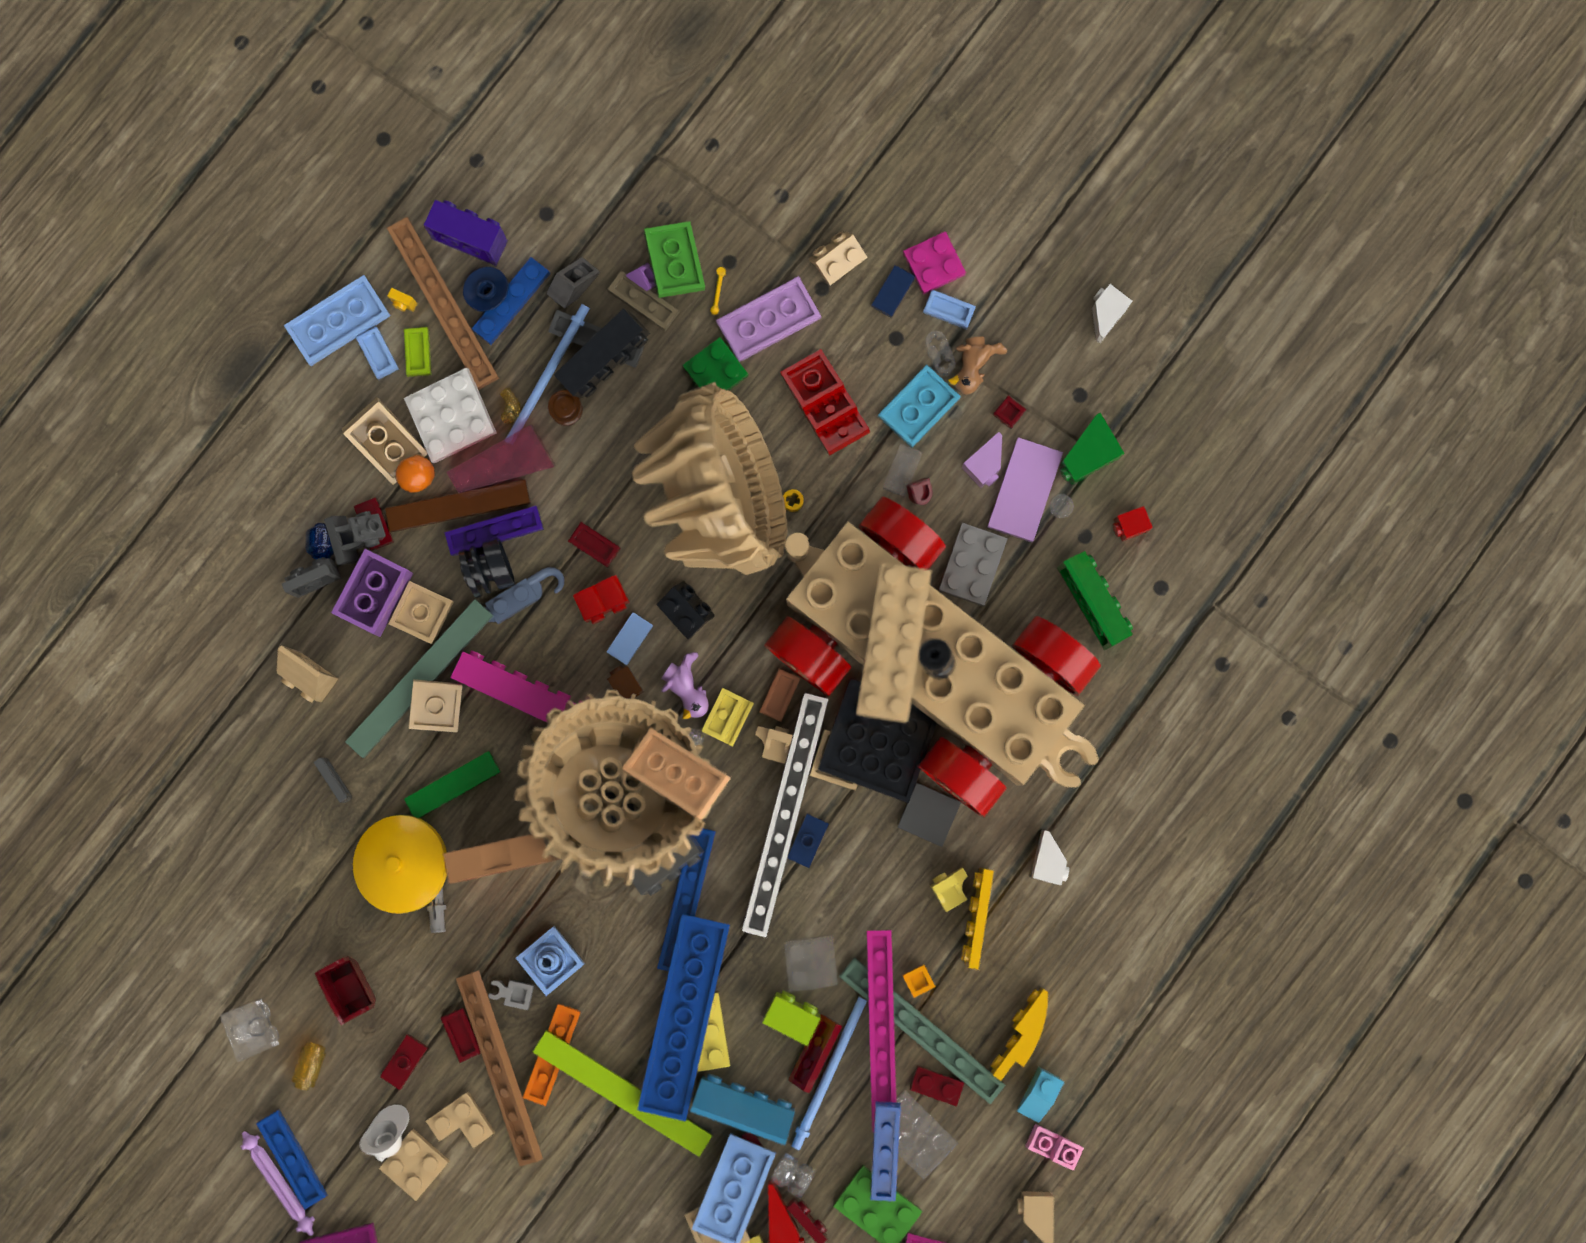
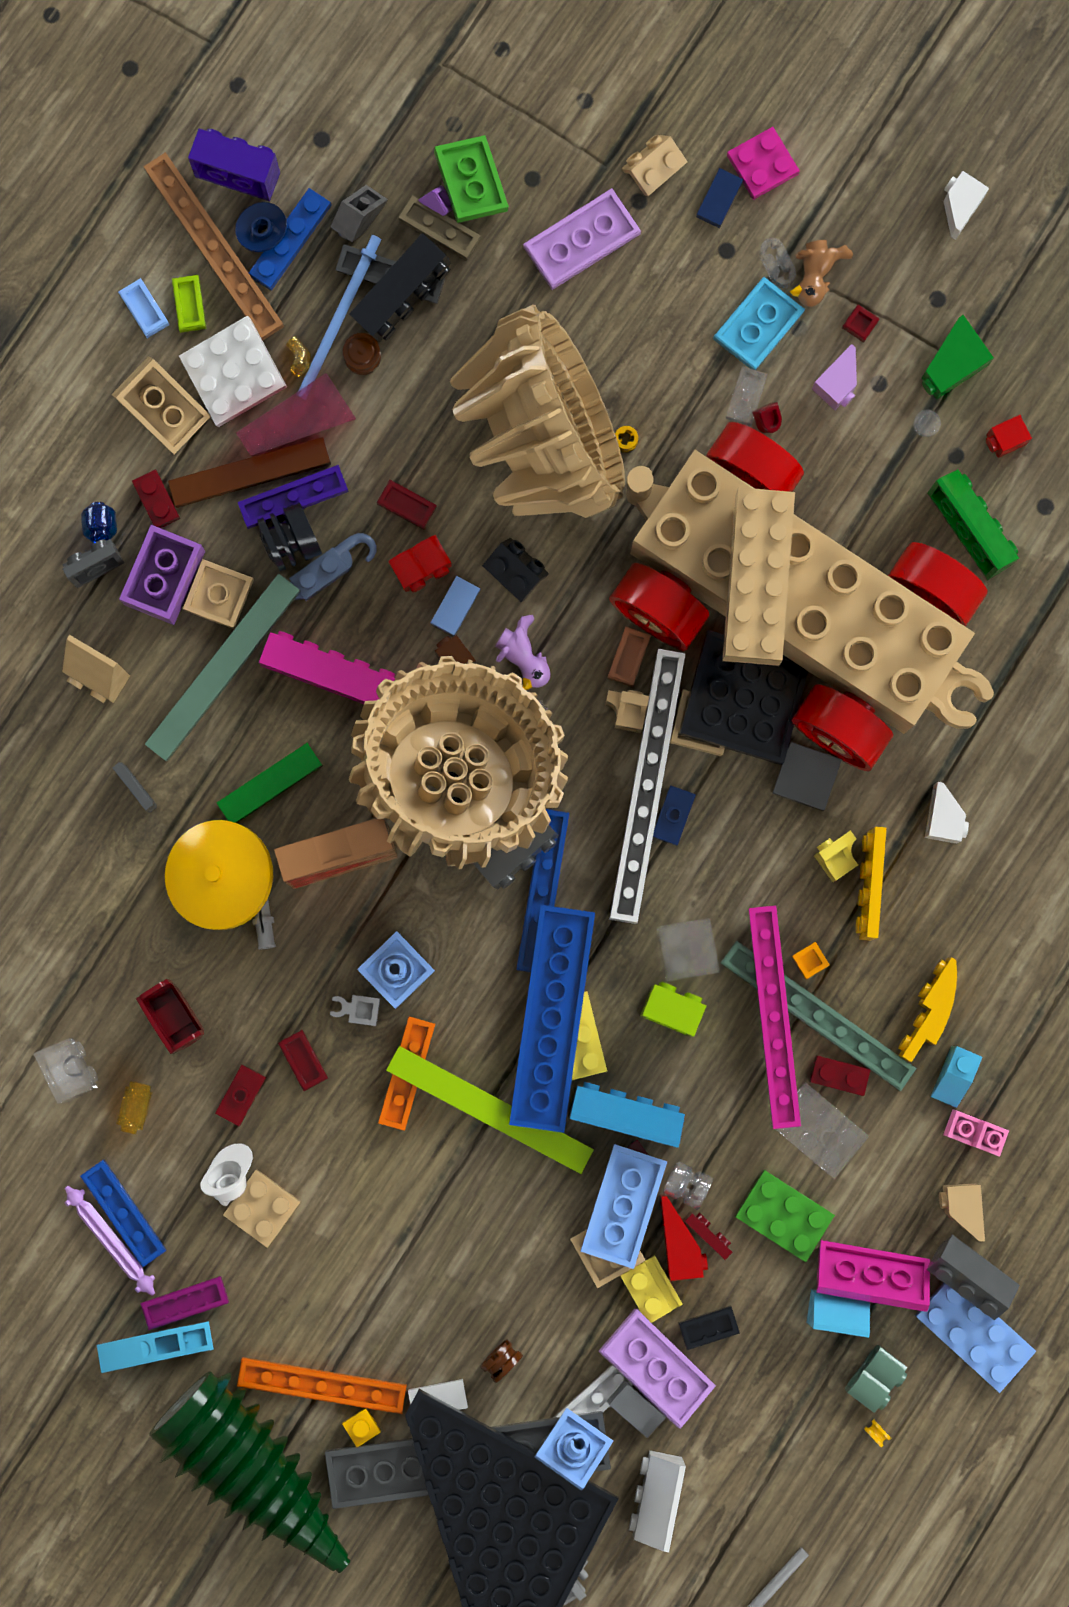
camera: 10 degrees left, 0 degrees up
light blue plate [284,275,391,366] -> none
dark grey tile [324,511,386,565] -> none
yellow plate [388,288,417,312] -> none
orange hair [395,455,435,493] -> none
tan plate [408,680,462,732] -> none
tan plate [426,1092,495,1148] -> none
medium nougat plate [456,970,543,1166] -> none
light nougat plate [622,728,730,820] -> none
green plate [682,337,749,391] -> none
light yellow plate [702,688,754,747] -> none
yellow hinge [710,267,726,315] -> none
red slope [780,349,870,456] -> none
dark red plate [788,1014,843,1093] -> none
light blue bar [791,996,867,1150] -> none
tile [871,1101,901,1201] -> none
black wheel [918,639,956,679] -> none
light blue tile [923,289,976,330] -> none
light grey plate [939,523,1008,606] -> none
lavender tile [987,437,1063,542] -> none

